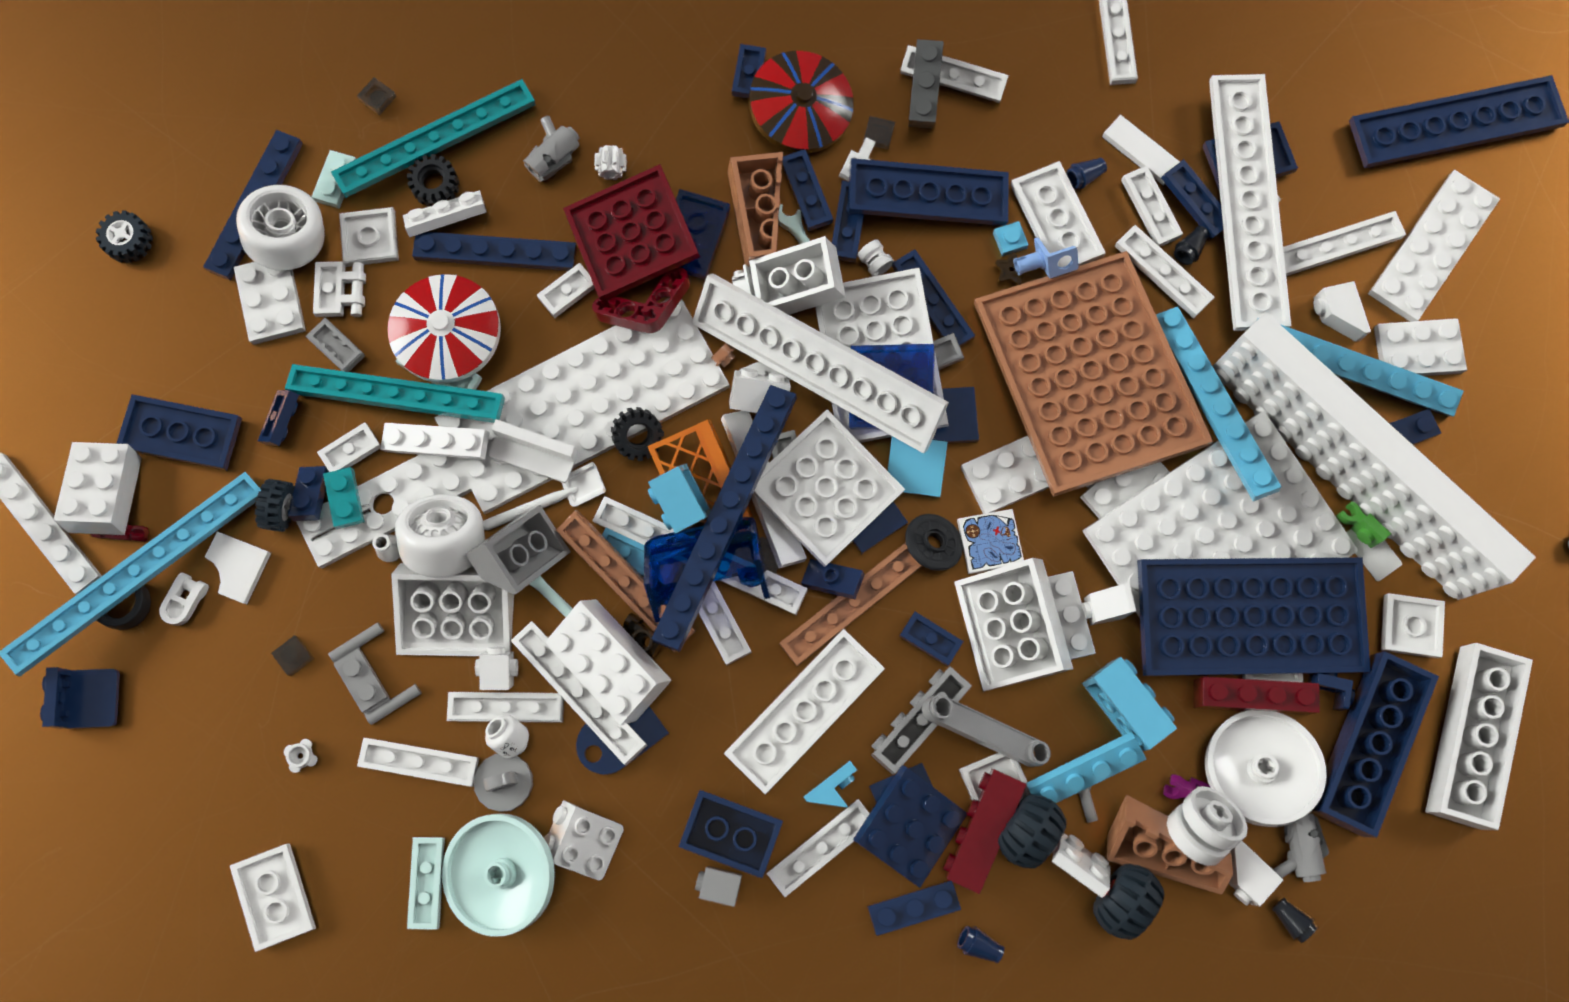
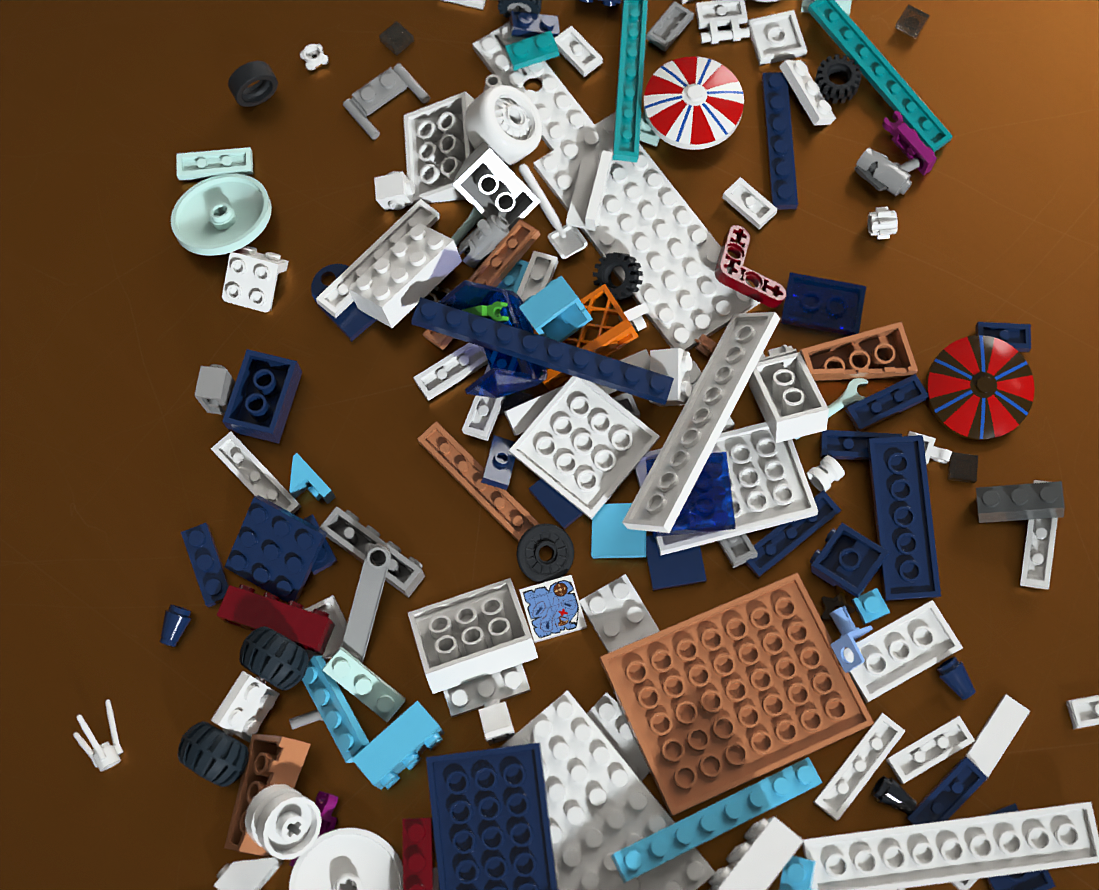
camera: 90 degrees right, 5 degrees down
white plate [230,844,316,952] -> none
white plate [357,738,479,787] -> none
white plate [380,423,490,460] -> none
white tile [447,692,564,723] -> none
light grey tile [474,754,533,812] -> none
white head [485,715,529,758] -> none
dark red plate [563,164,700,302] -> none
white plate [724,629,885,795] -> none
dark blue plate [899,612,964,667] -> none
none -> black tyre [228,61,278,107]
none -> light aqua plate [323,647,406,722]
none -> light grey piece [457,215,509,268]
none -> bright green plate [462,301,509,322]
none -> white tile [618,302,649,332]
none -> dark blue plate [810,523,889,598]
none -> magenta plate [882,111,937,176]

